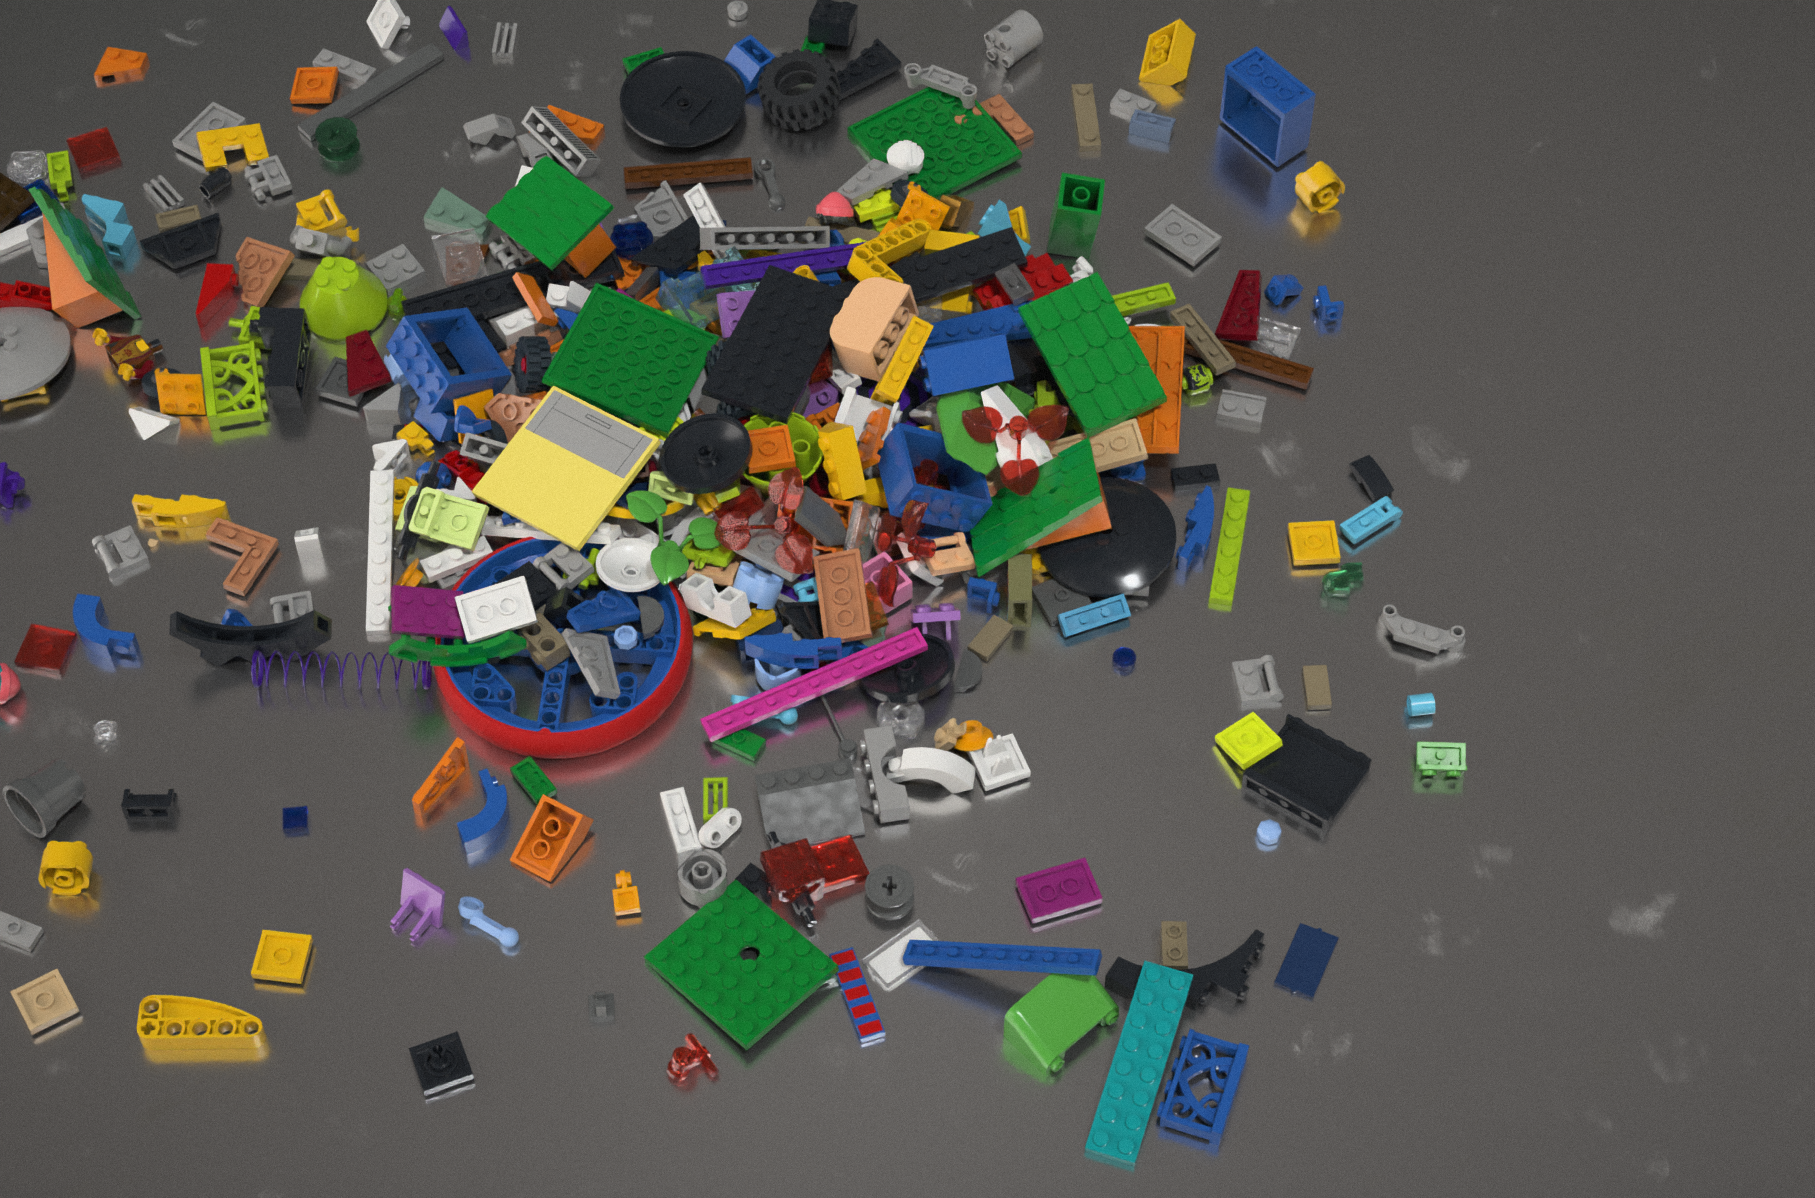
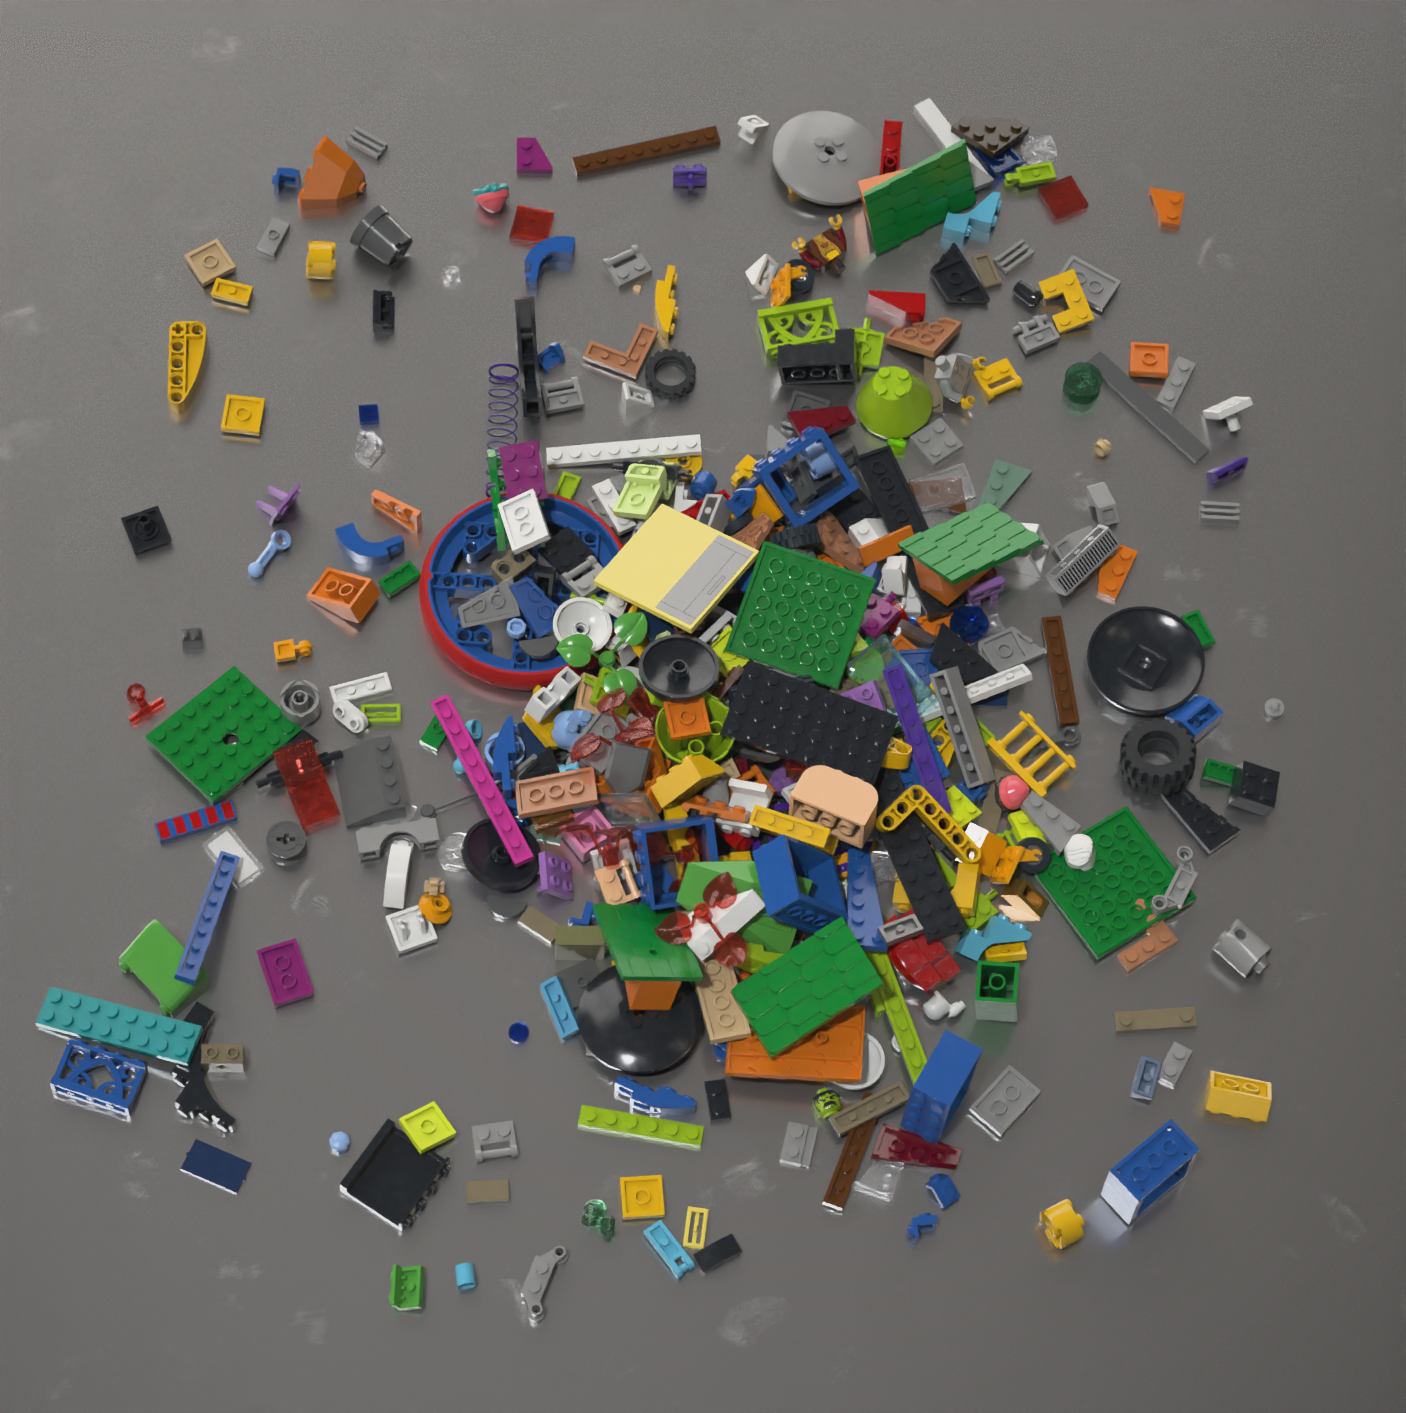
camera: 85 degrees right, 10 degrees up
white slope [372,439,410,473] -> none
light orange piece [395,558,424,587] -> none
none -> yellow plate [211,278,253,306]
none -> clear brick [355,429,385,469]
none -> black tyre [645,349,696,400]
none -> light yellow tile [683,1206,709,1251]
none -> blue window [900,1030,983,1144]
none -> yellow fence [987,710,1077,800]
none -> tan plate [1094,438,1112,457]

